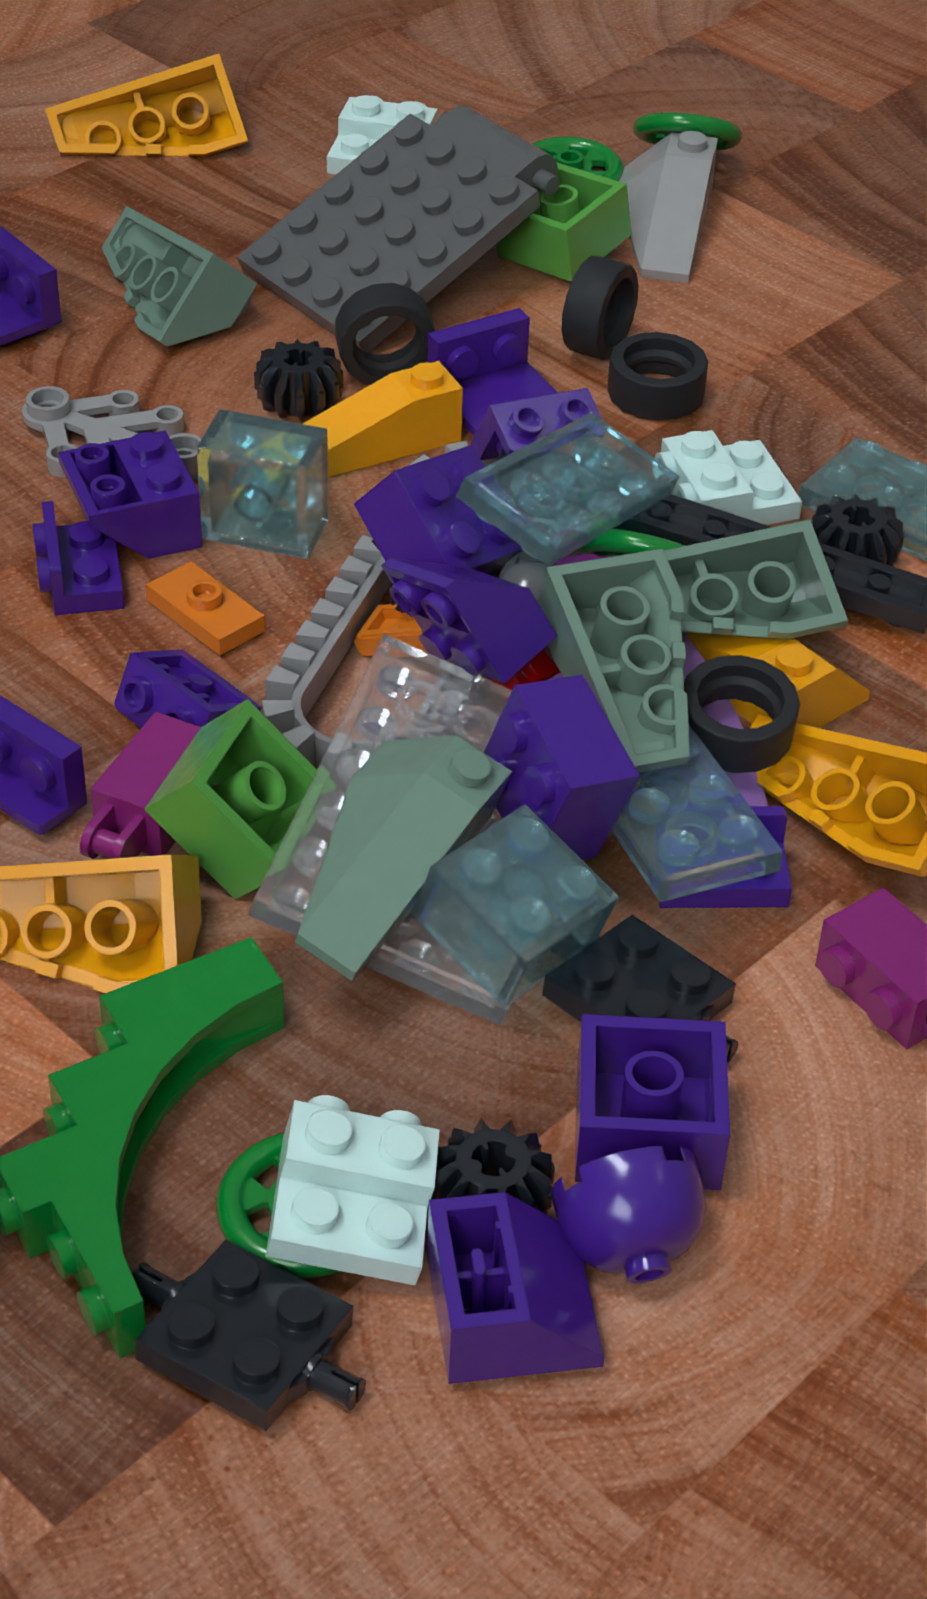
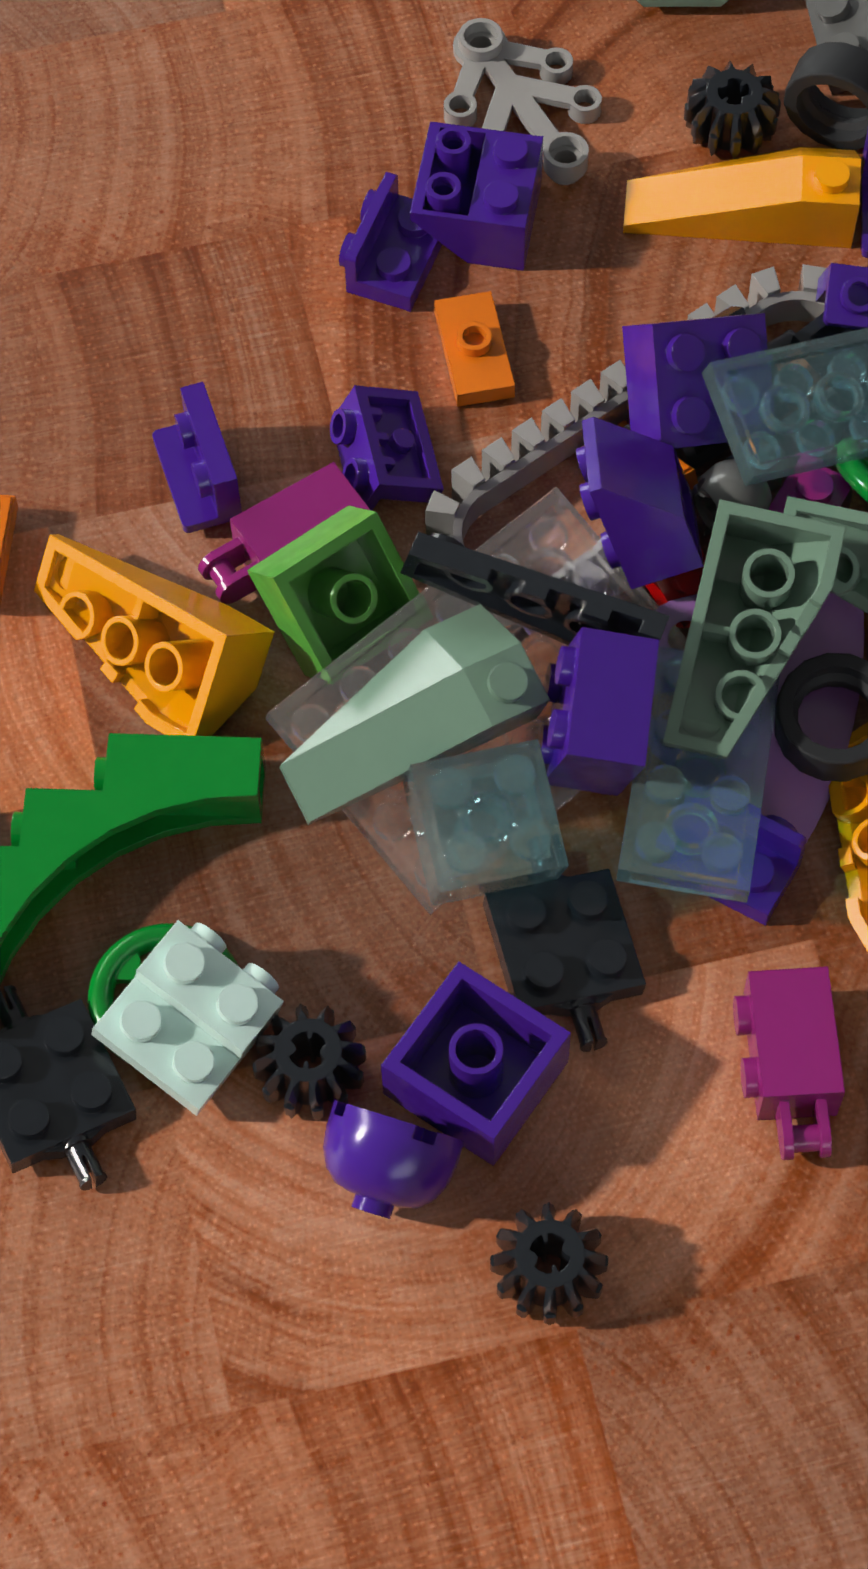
camera: 35 degrees right, 20 degrees up
clear light blue brick [197,409,328,559] -> none
dark purple slope [427,1192,604,1384] -> none
none -> black wing [400,531,670,646]
none -> black gear [490,1202,608,1325]

